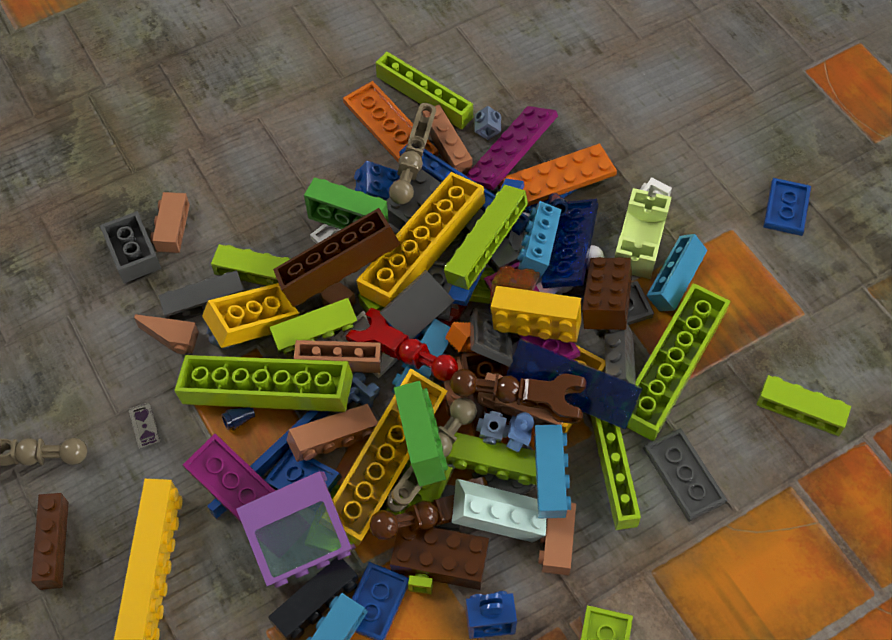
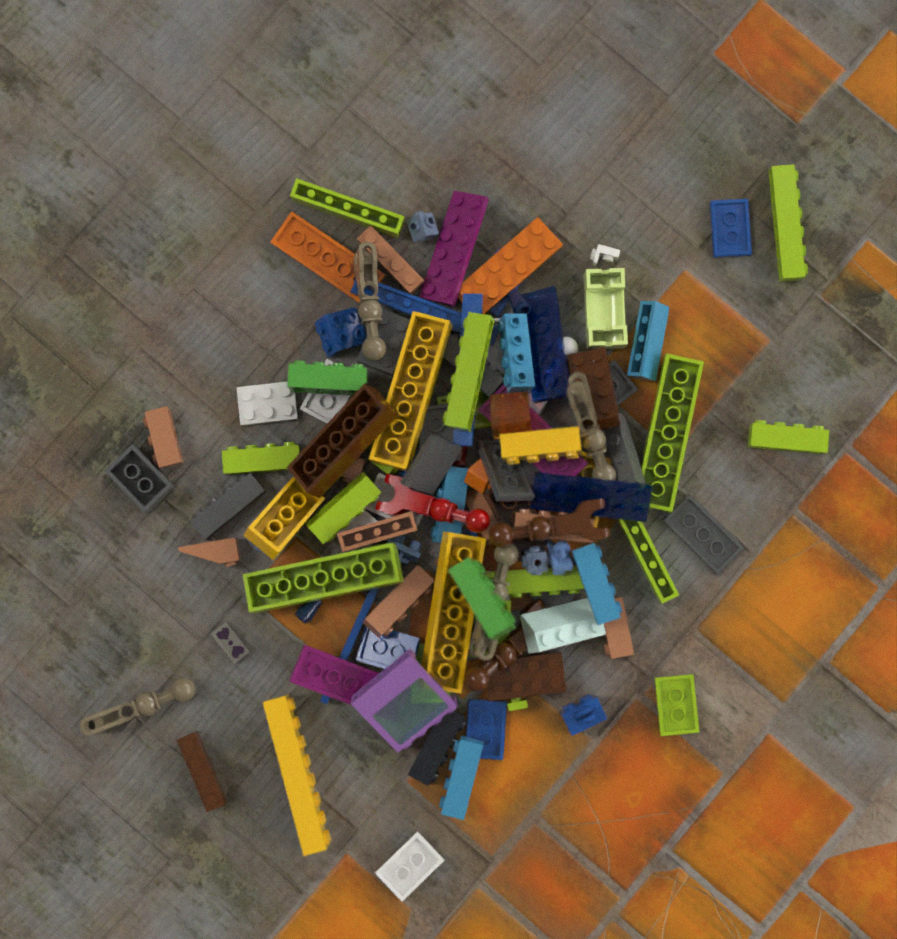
camera: 20 degrees left, 25 degrees up
none -> white plate [236,382,298,426]
none -> dark tan piece [567,372,617,488]
none -> lime brick [768,164,808,282]

